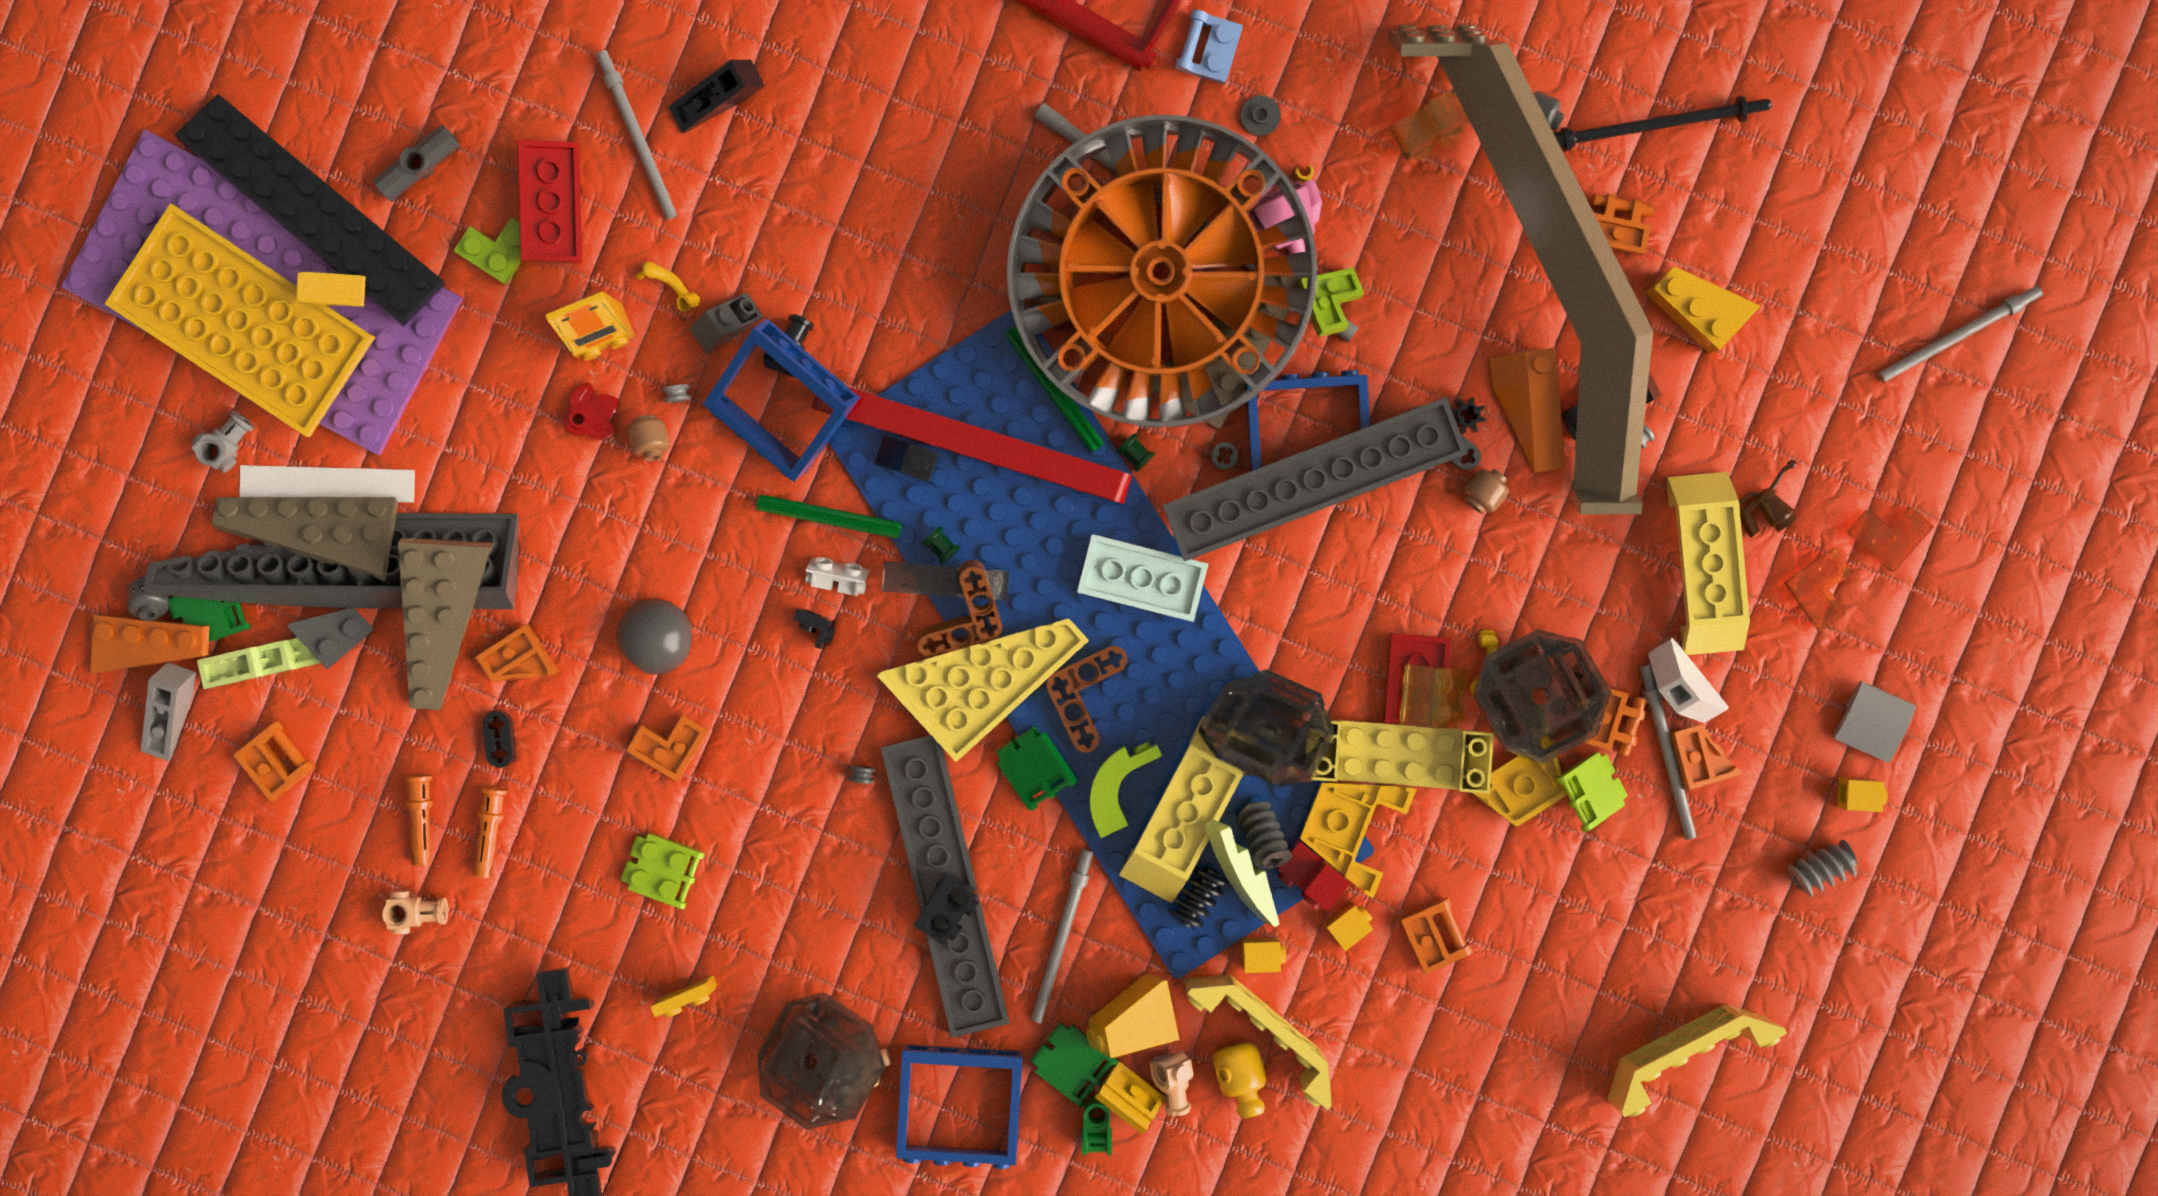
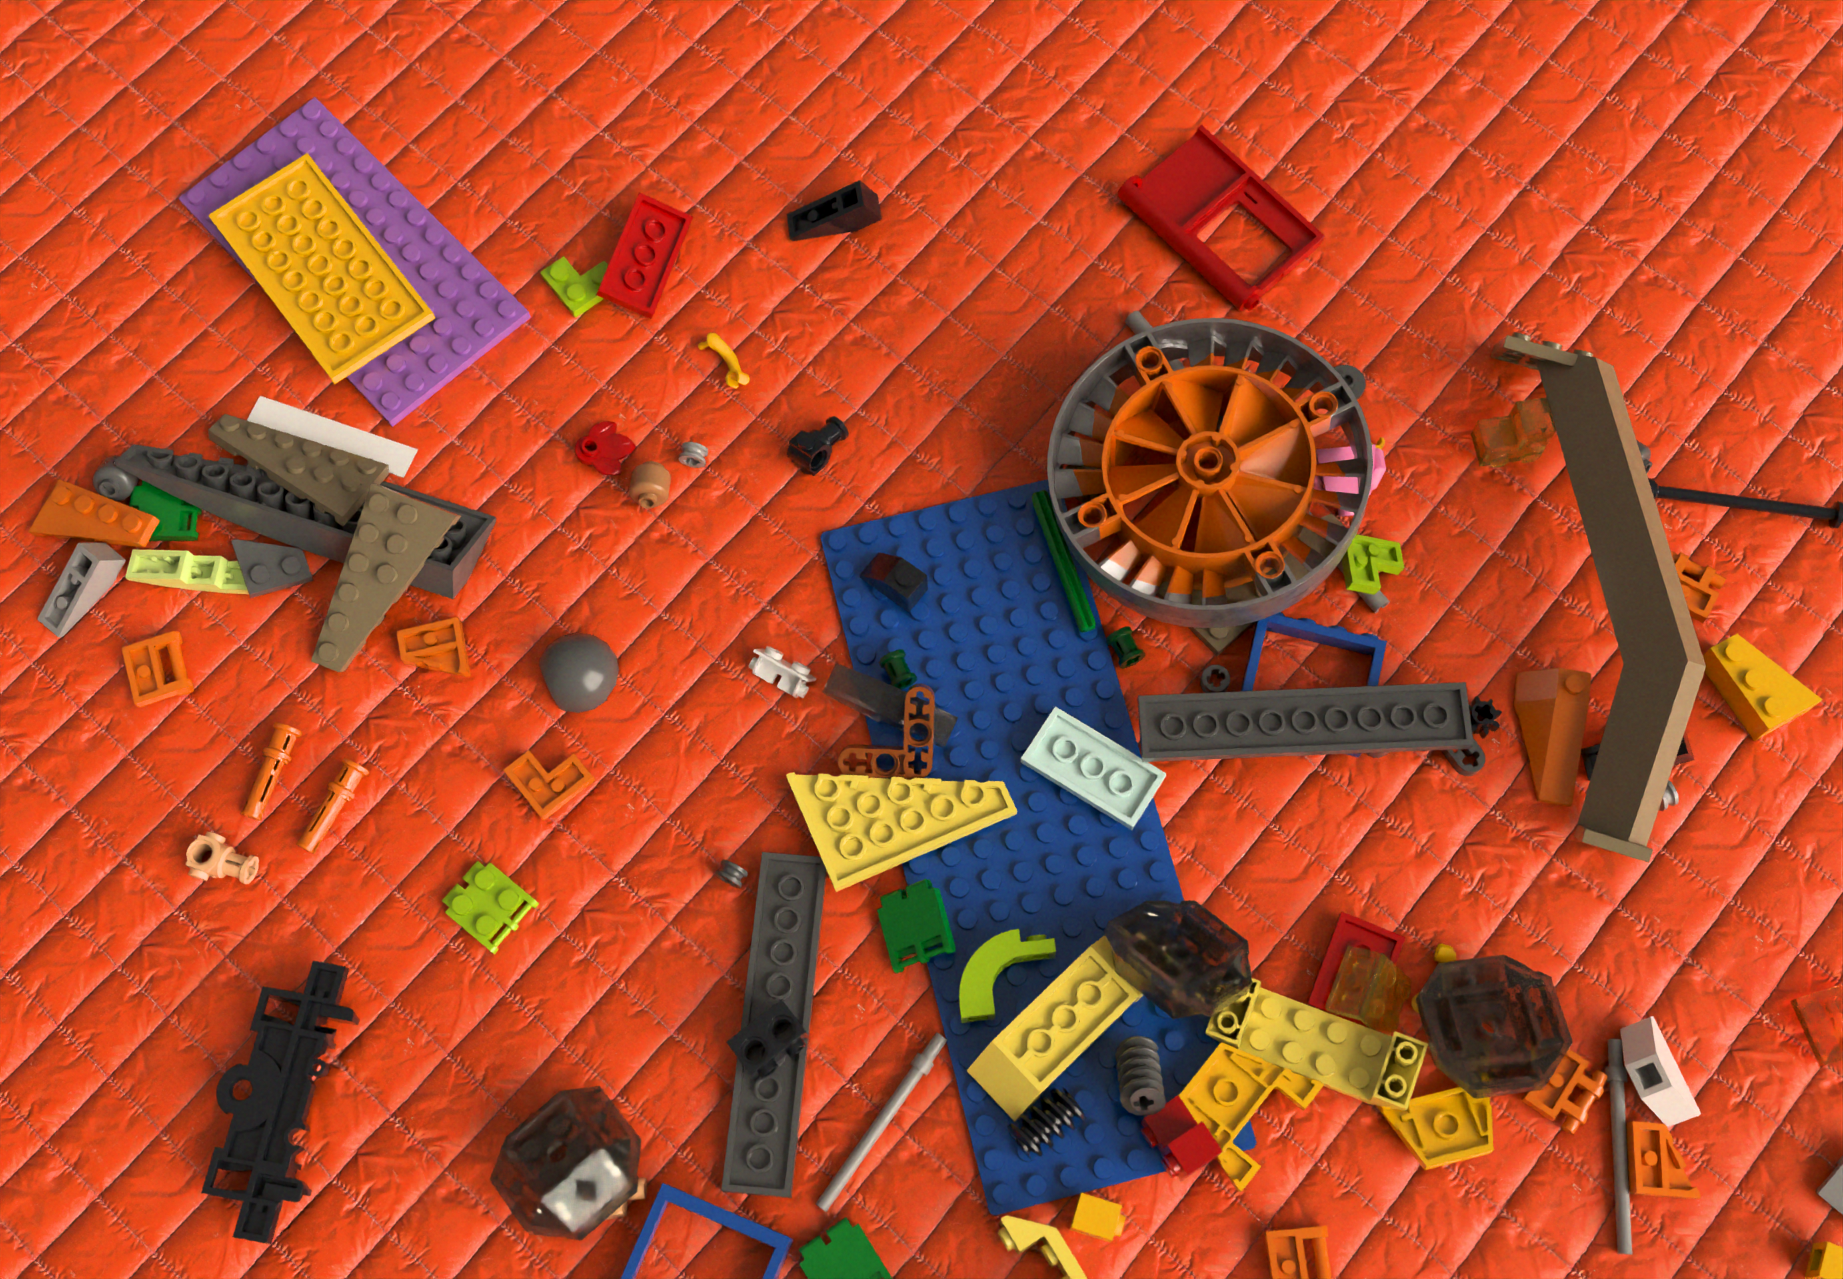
camera: 25 degrees right, 20 degrees down
black plate [175,94,445,327] -> none
light grey connector [191,410,255,473] -> none
yellow slope [296,272,366,307] -> none
dark grey piece [373,124,461,202] -> none
black beam [483,711,516,768] -> none
yellow slope [546,292,635,361] -> none
light grey bar [596,50,678,220] -> none
yellow plate [650,976,718,1018] -> none
dark grey slope [689,292,764,354] -> none
blue window [703,319,860,482] -> none
green axle [756,495,902,538] -> none
black bracket [793,608,836,649] -> none
red beam [812,387,1133,504] -> none
dark orange beam [1046,646,1127,753] -> none
yellow slope [1086,974,1179,1058] -> none
light blue plate [1175,9,1243,85] -> none
yellowish green slope [1205,820,1279,927] -> none
yellow brick [1324,901,1373,951] -> none
medium nougat head [1464,469,1509,514] -> none
lime plate [1556,752,1628,833] -> none
light yellow slope [1666,472,1750,655] -> none
reddish brown piece [1739,460,1797,538] -> none

